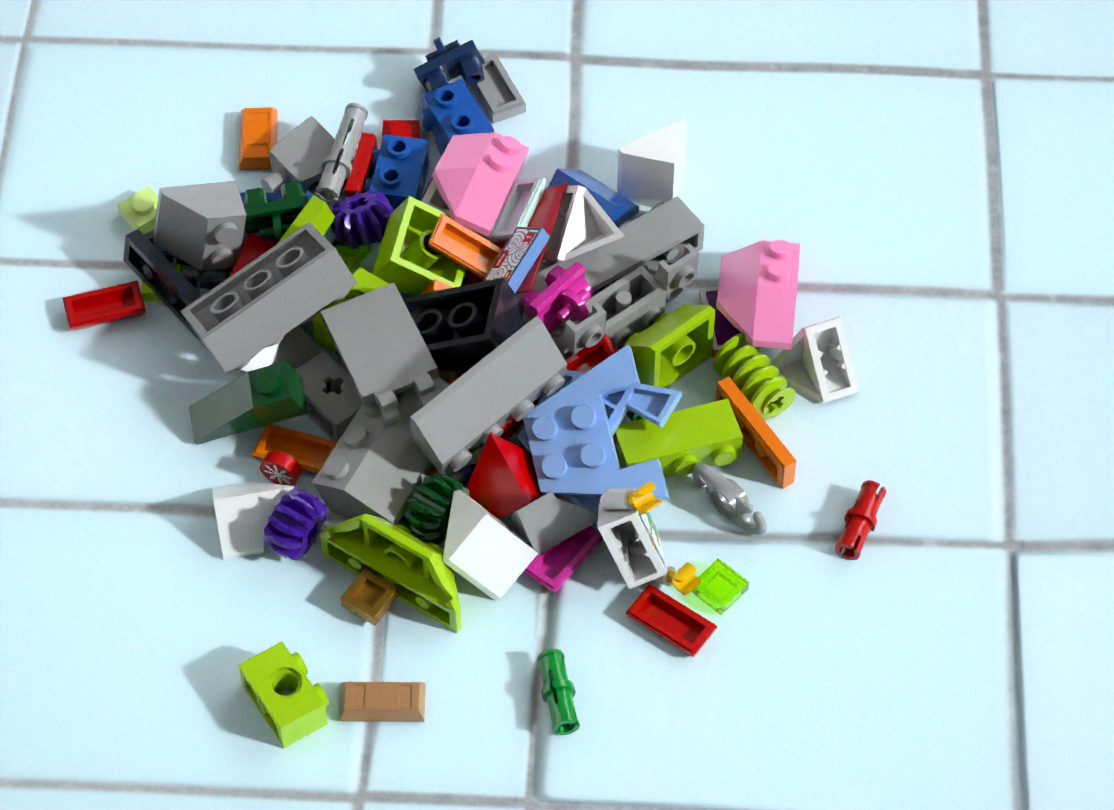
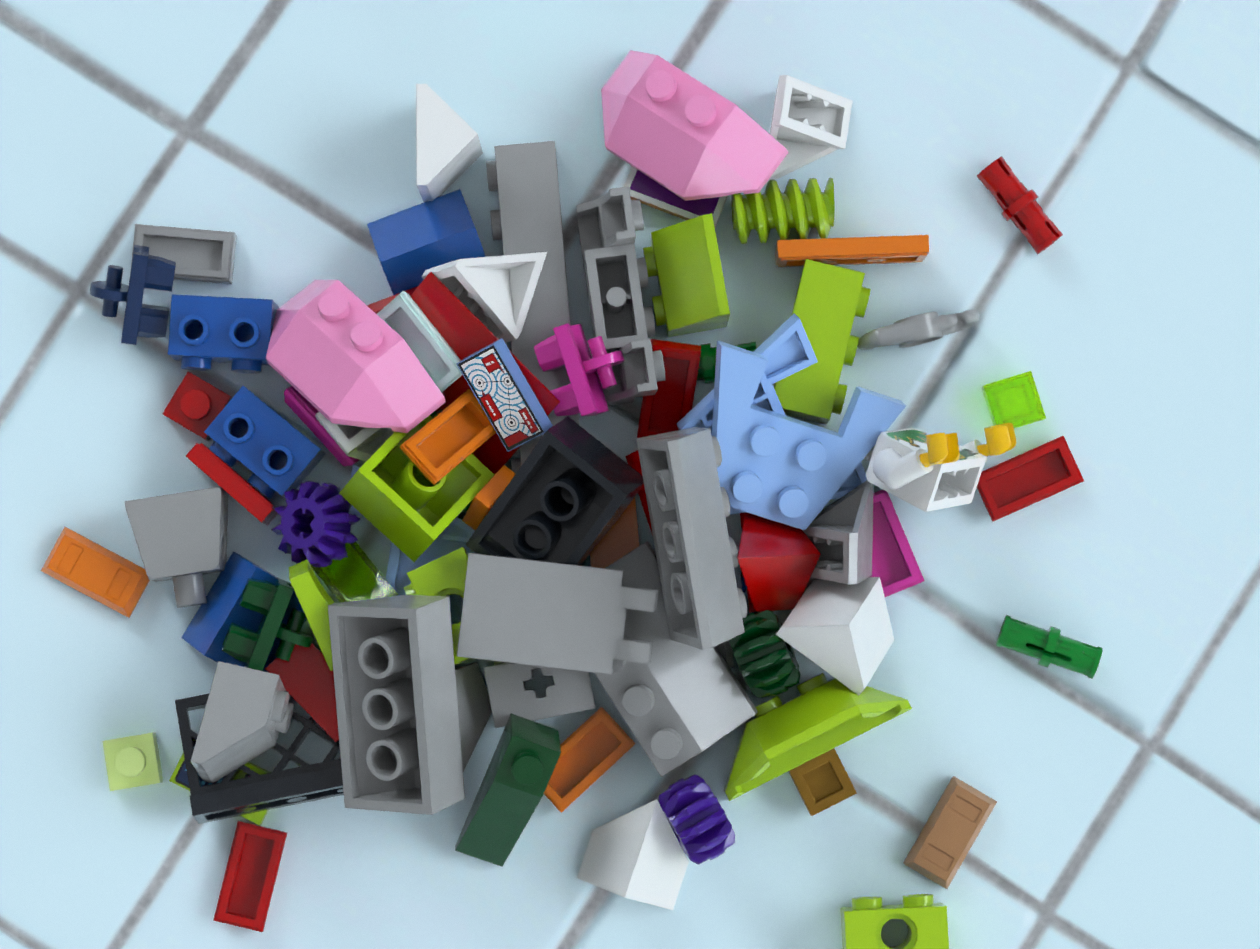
camera: 60 degrees left, 30 degrees up
red tile [260,451,302,486] -> none
light grey pin [315,103,368,204] -> none

